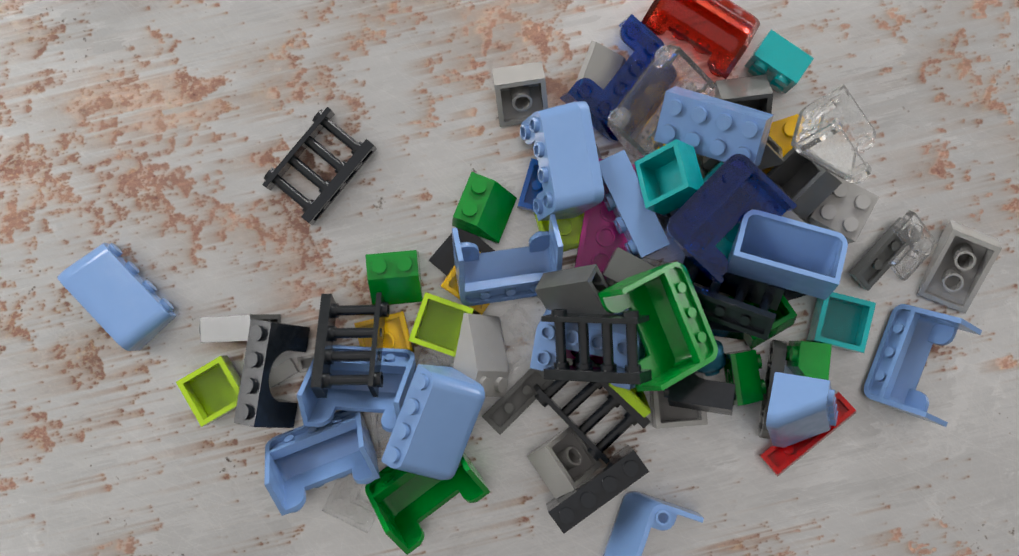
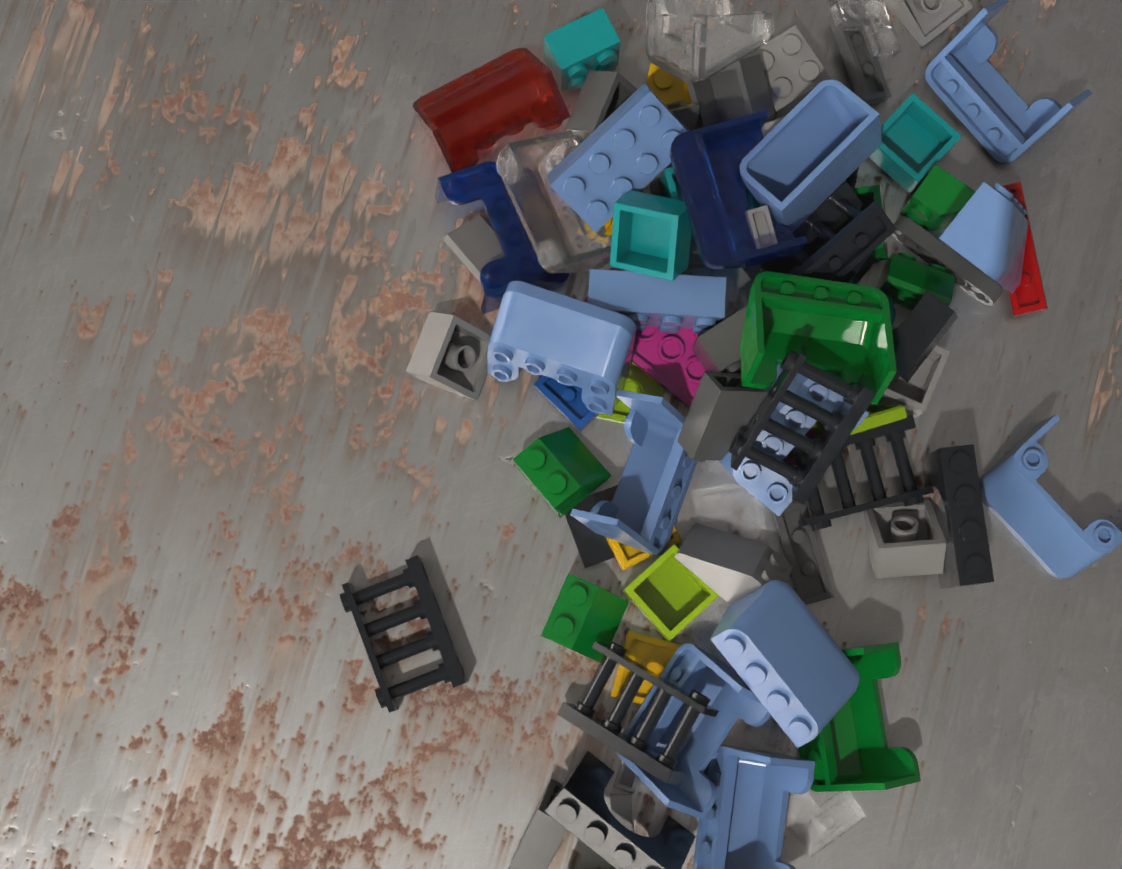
camera: 60 degrees left, 5 degrees down
none -> light grey piece [745,205,779,253]

